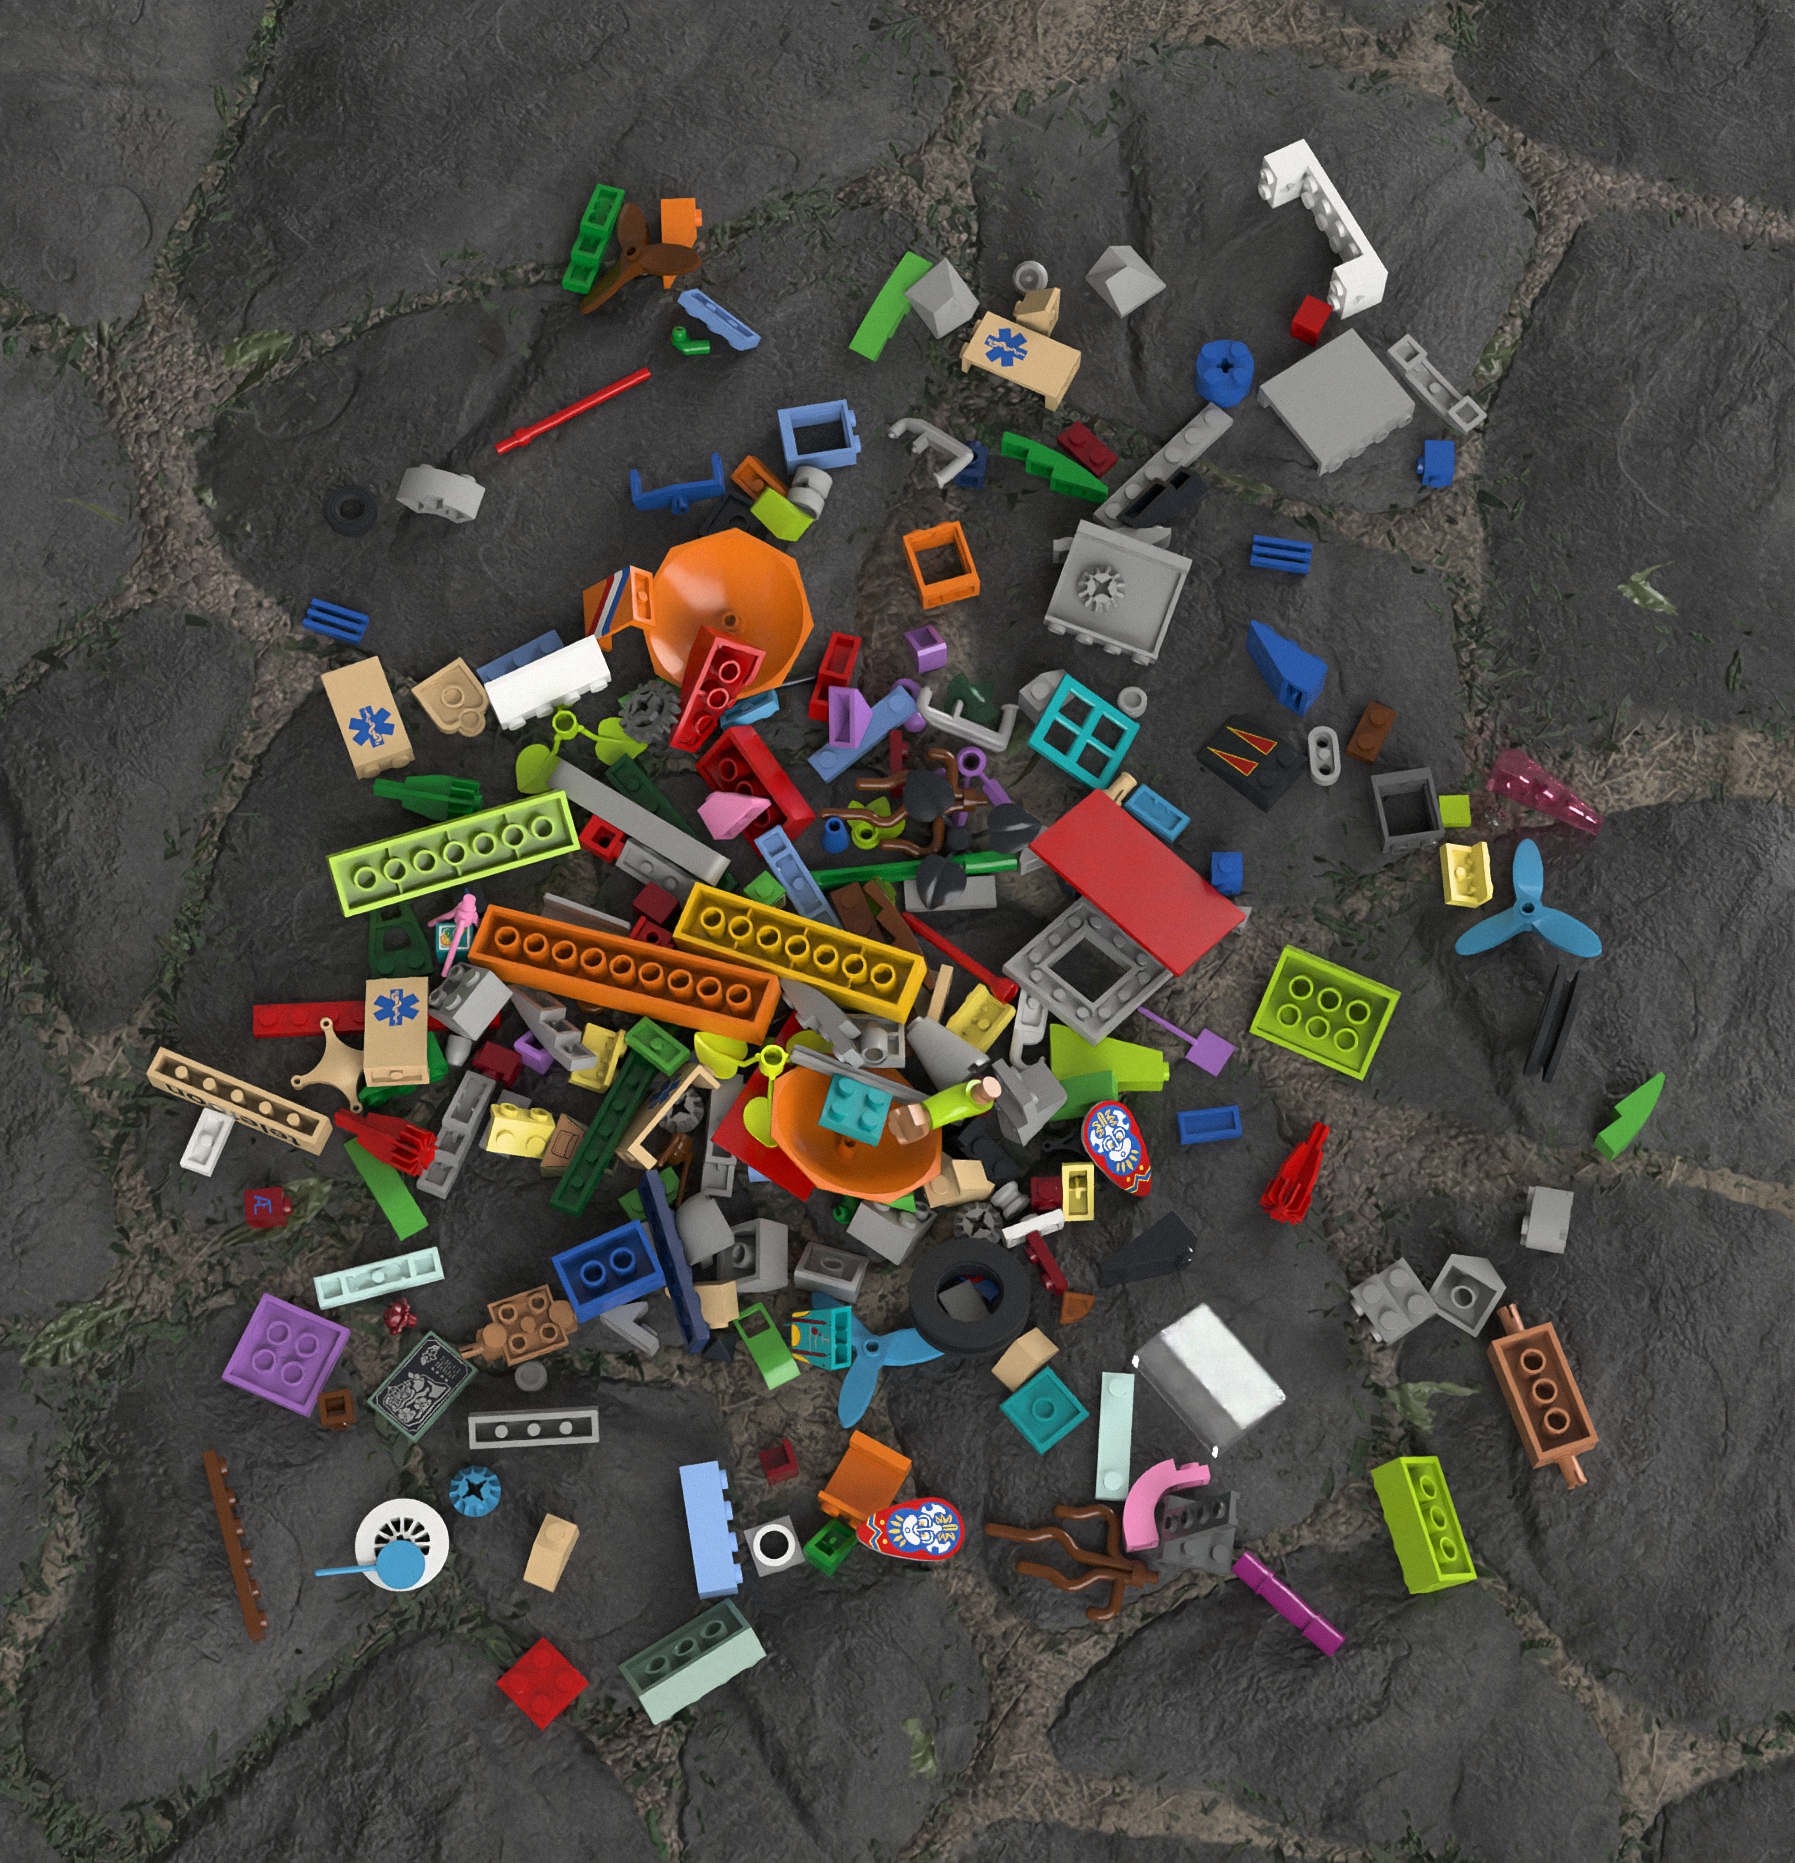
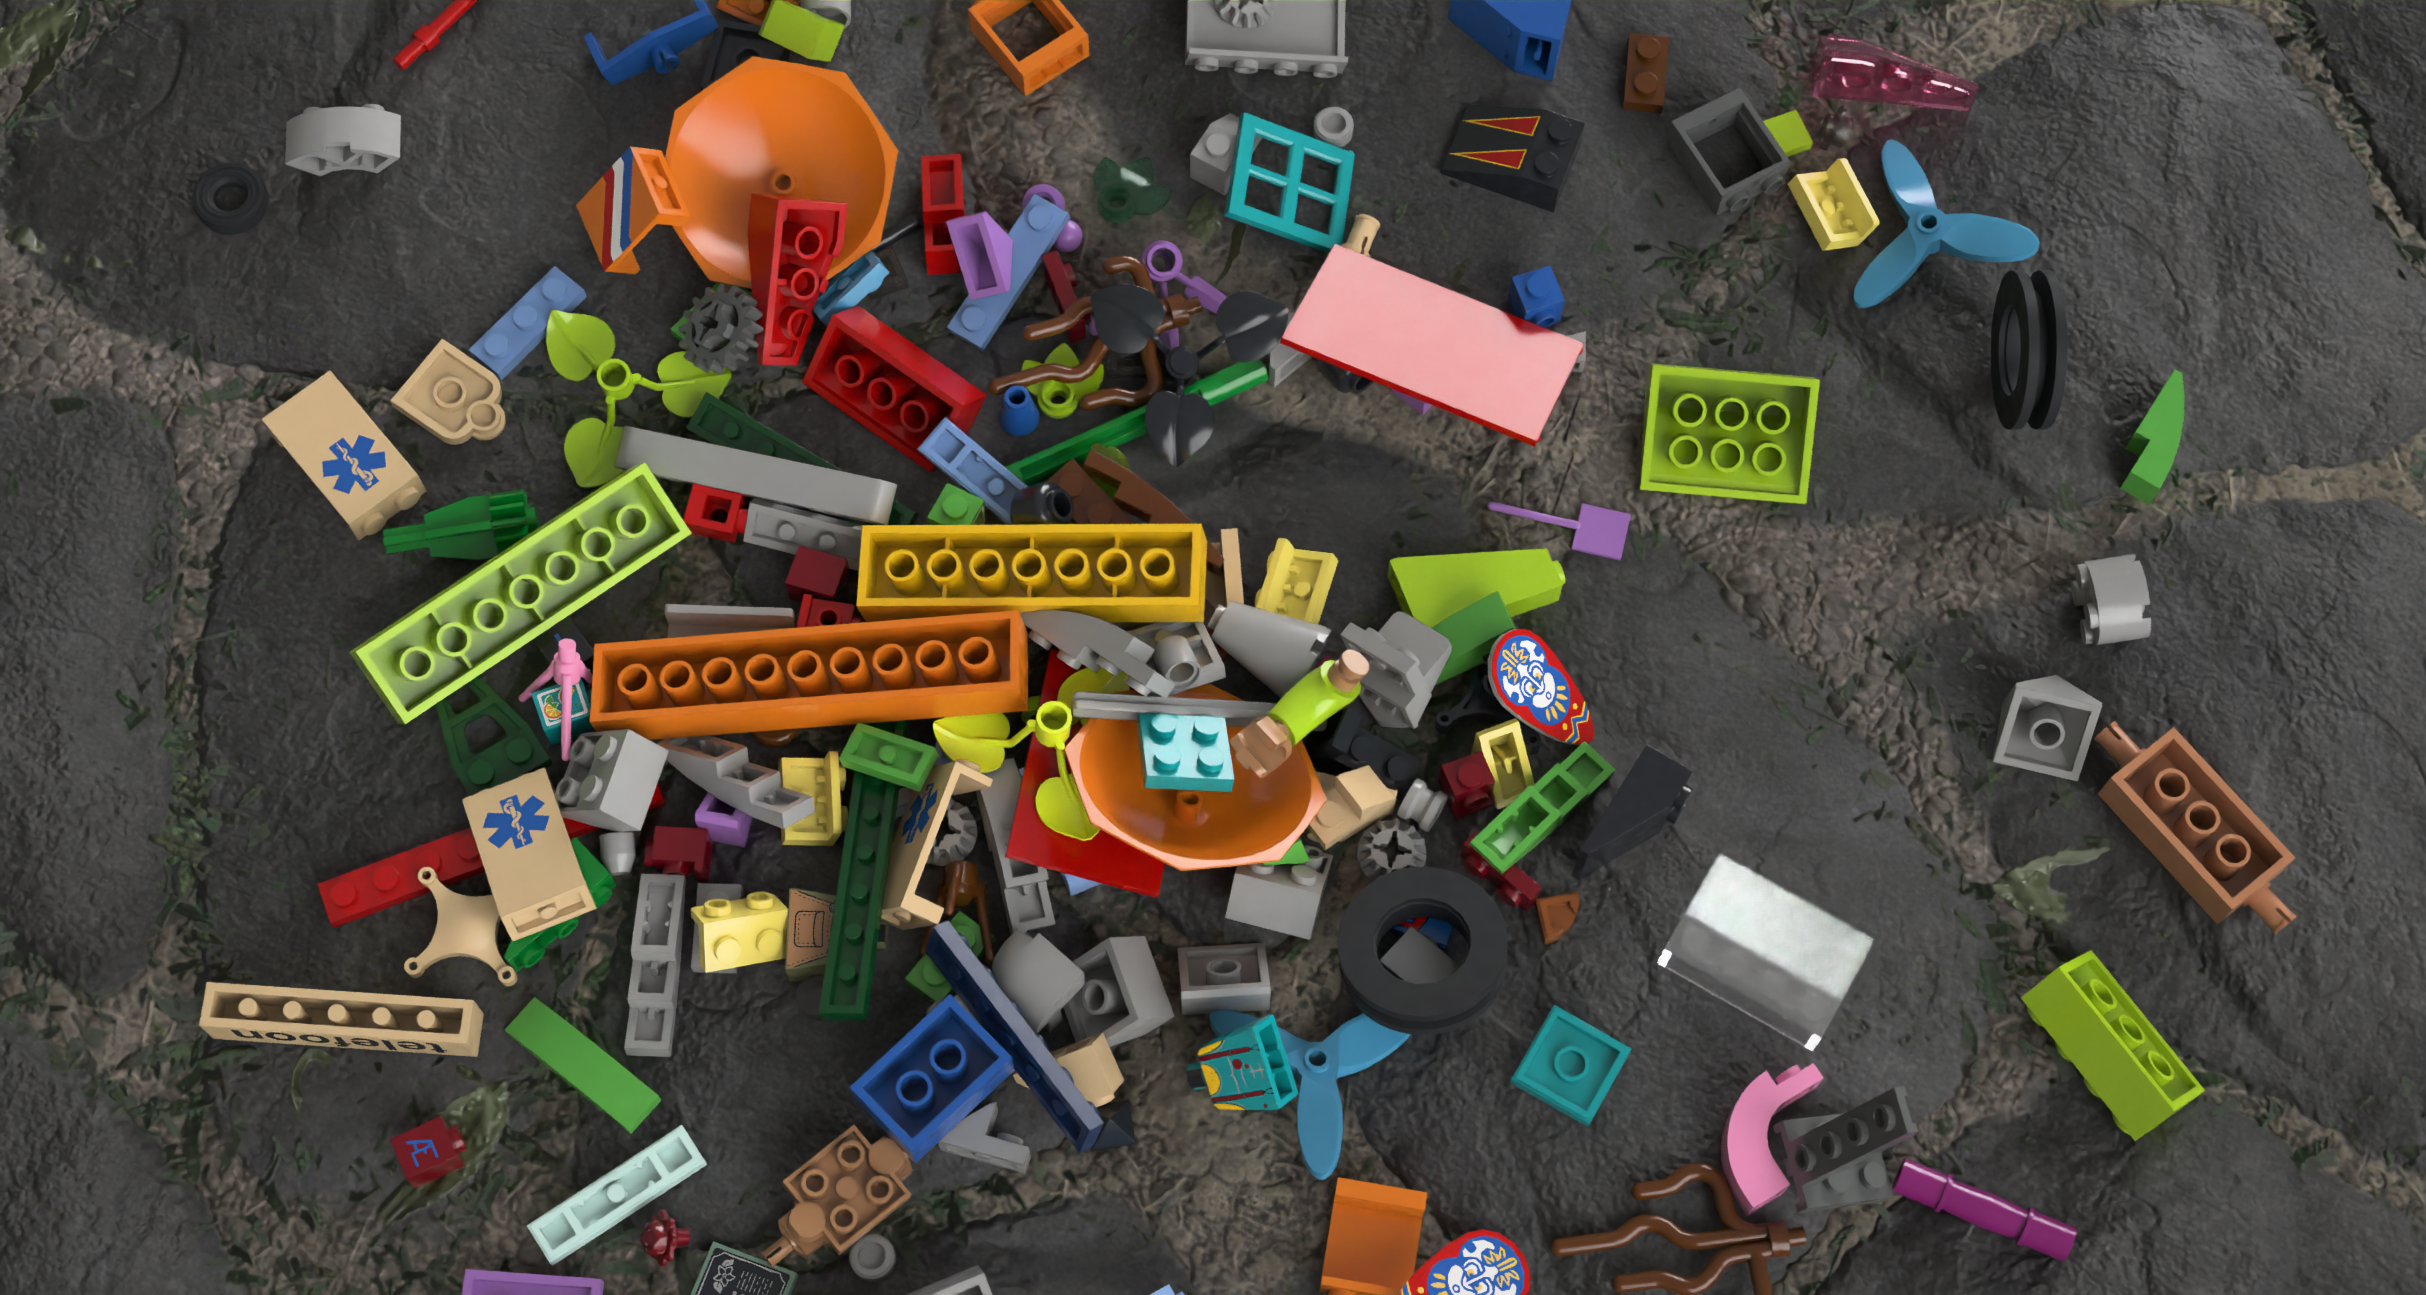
camera: 20 degrees left, 0 degrees up
white plate [180,1107,235,1177] -> none
blue tile [302,598,369,645] -> none
red piece [334,1108,438,1177] -> none
white slope [484,634,611,730] -> none
bright pink slope [698,791,771,840] -> none
bright green piece [732,1302,801,1390] -> none
dark red panel [758,1438,799,1486] -> none
green arm [833,1194,861,1224] -> none
red piece [901,912,1019,1004] -> none
medium lavender slope [903,624,947,674] -> none
light grey tile [904,875,997,912] -> none
light grey piece [916,686,1019,753] -> none
tan slope [991,1327,1059,1394] -> none
white plate [1001,1208,1065,1249] -> none
light grey plate [1002,895,1174,1047] -> none
white plate [1009,988,1049,1072] -> none
light aqua plate [1095,1372,1134,1502] -> none
dark azure plate [1124,783,1190,844] -> none
blue tile [1176,1105,1243,1145] -> none
red piece [1259,1121,1330,1225] -> none
light grey plate [1307,726,1341,786] -> none
light grey plate [1349,1257,1440,1346] -> none
none -> black head [1010,481,1074,525]
none -> bright green slope [1469,741,1616,874]

